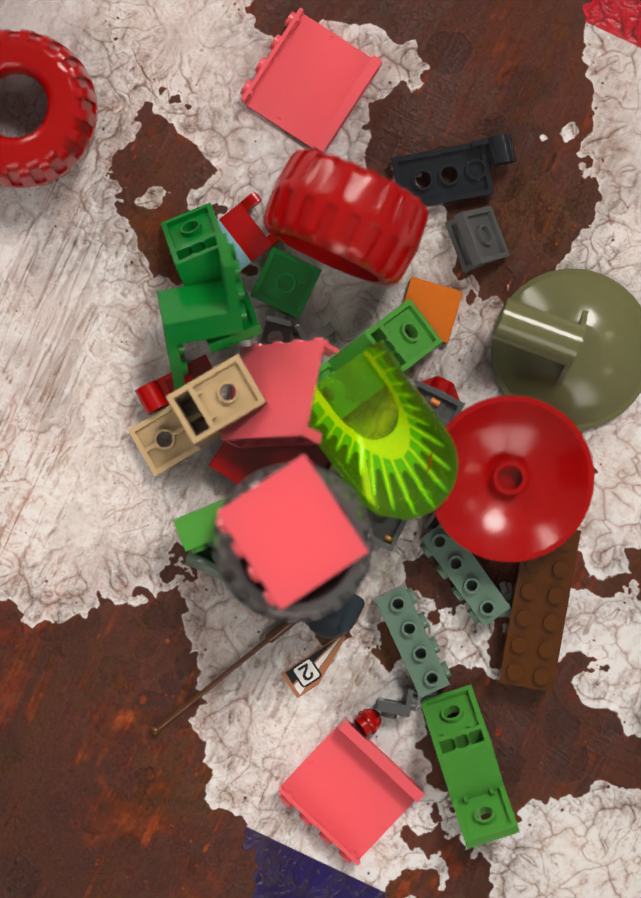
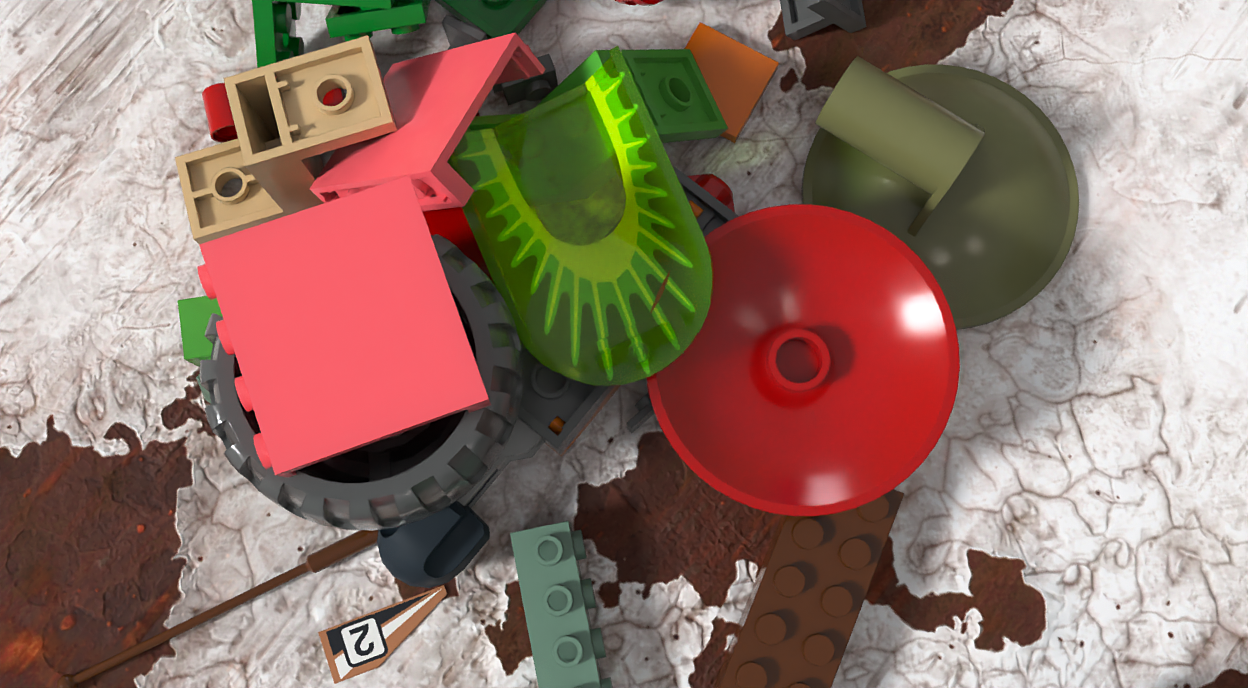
camera: 20 degrees right, 10 degrees down
sand green brick [419,523,511,627] -> none

